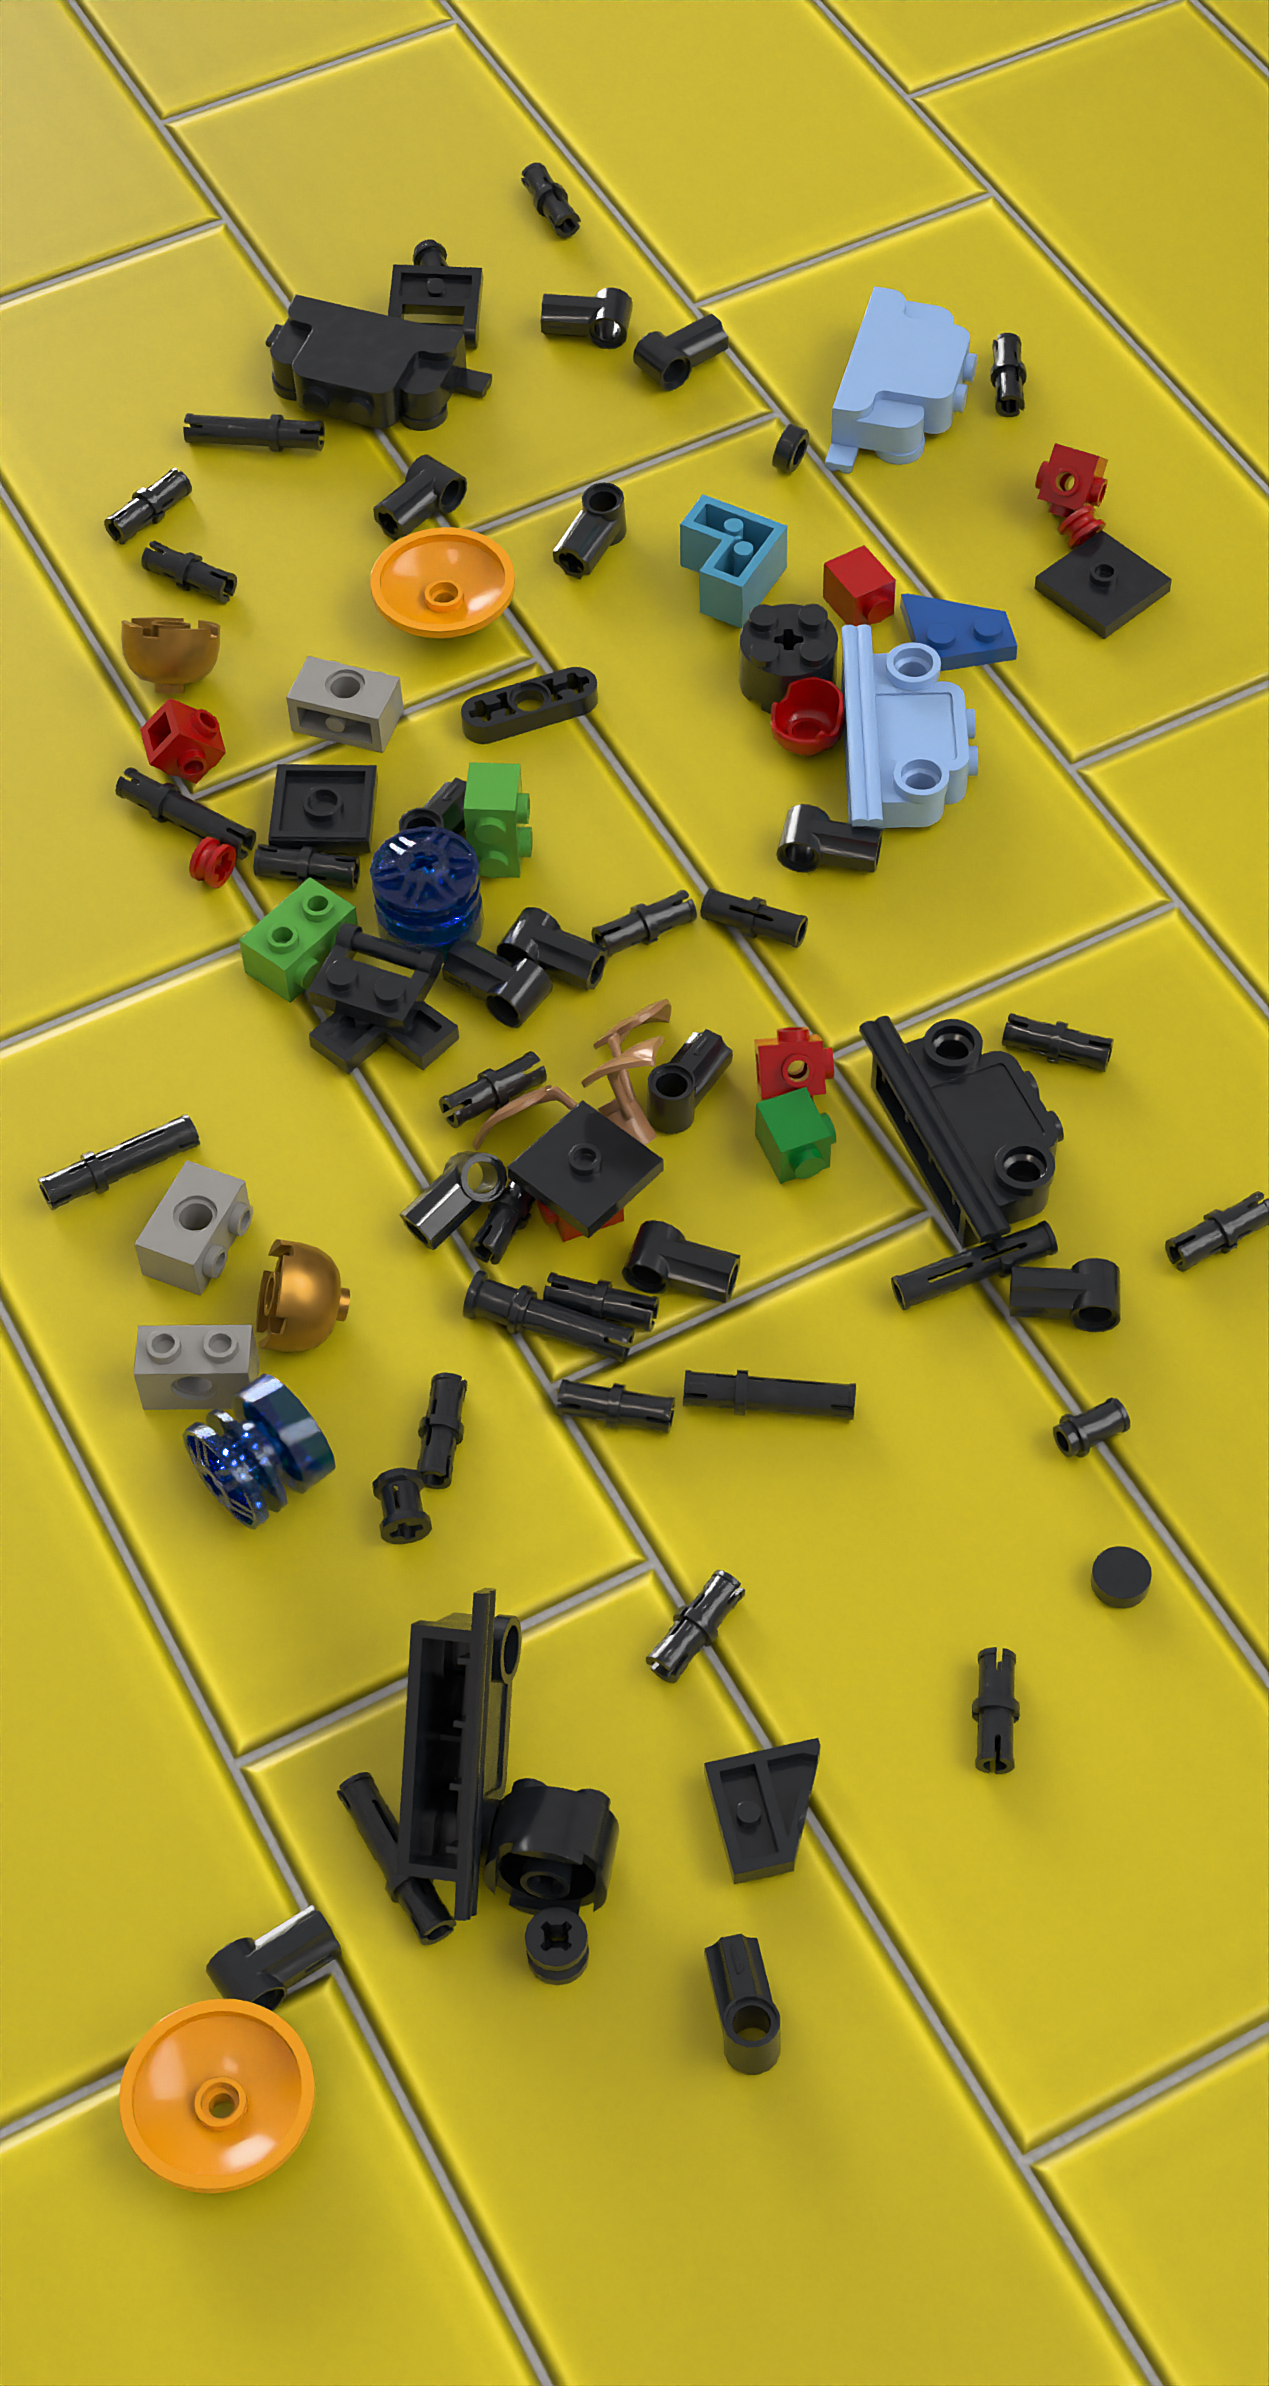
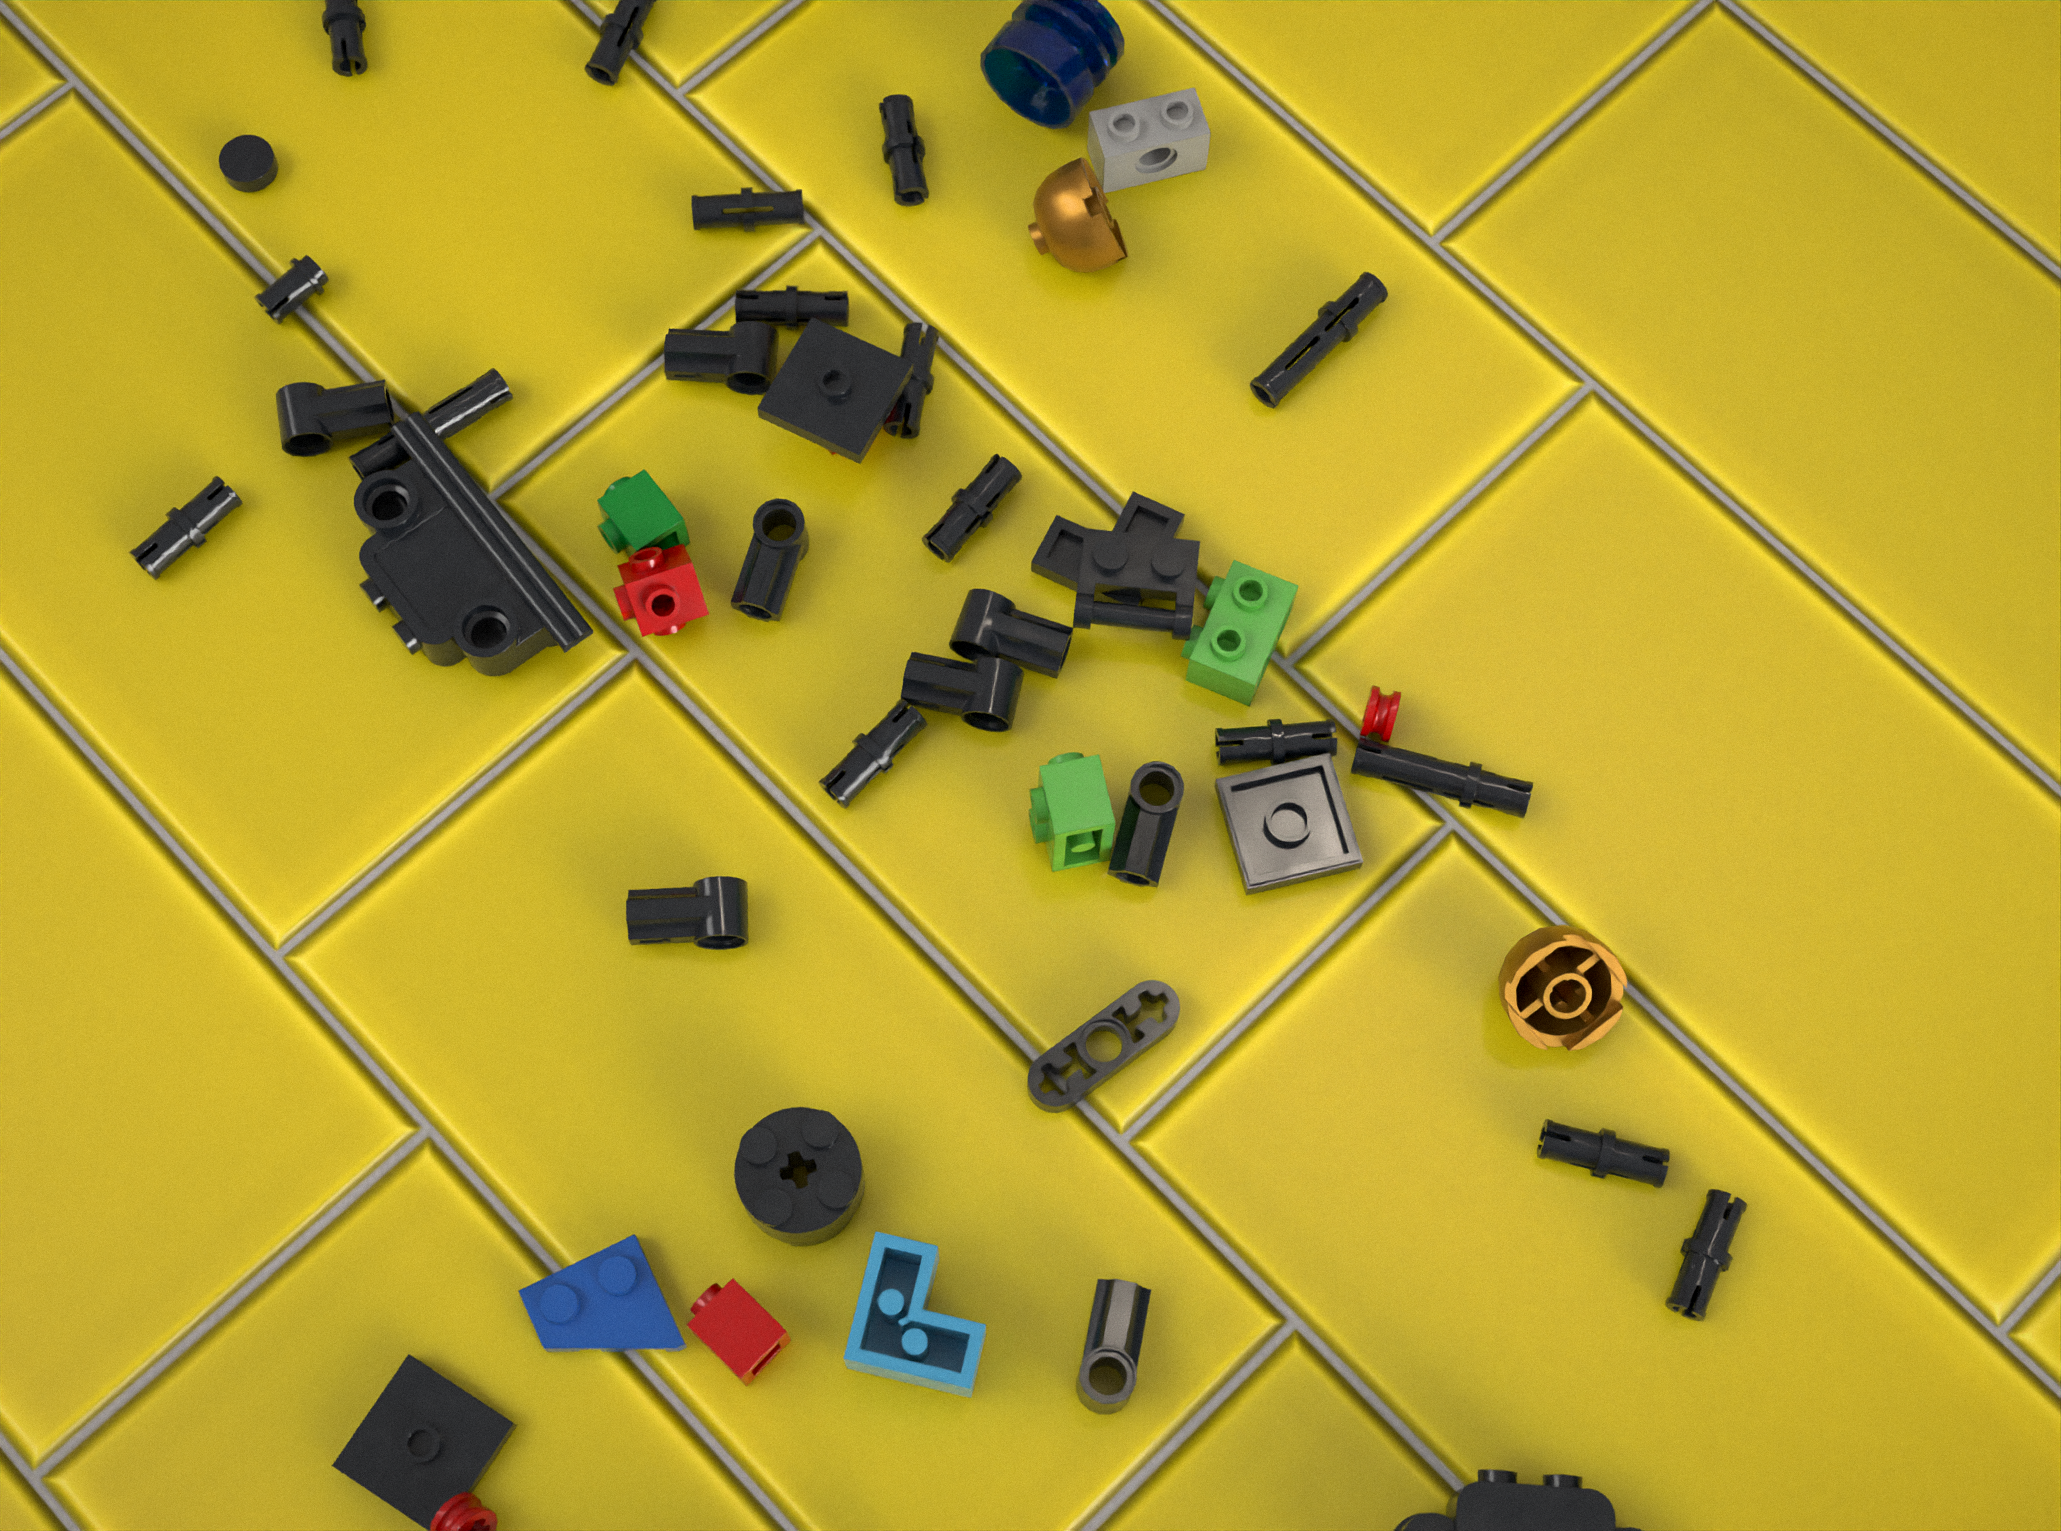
camera: 160 degrees right, 15 degrees up
light grey brick [135,1160,253,1296] -> none
red brick [140,698,226,784] -> none
black pin [183,413,325,452] -> none
light grey brick [286,656,404,753] -> none
light orange dish [370,527,515,639] -> none
clear blue wheel [370,826,484,964] -> none
black bush [372,1468,432,1544] -> none
black piece [373,455,467,541] -> none
piece [399,1151,507,1250] -> none
black pin [463,1270,635,1363] -> none
medium nougat plant [473,999,672,1151] -> none
black pin [683,1369,856,1420] -> none
black pin [700,887,808,948] -> none
red hair [770,677,845,756] -> none
light blue brick [841,625,978,831] -> none
black pin [1002,1013,1114,1072] -> none

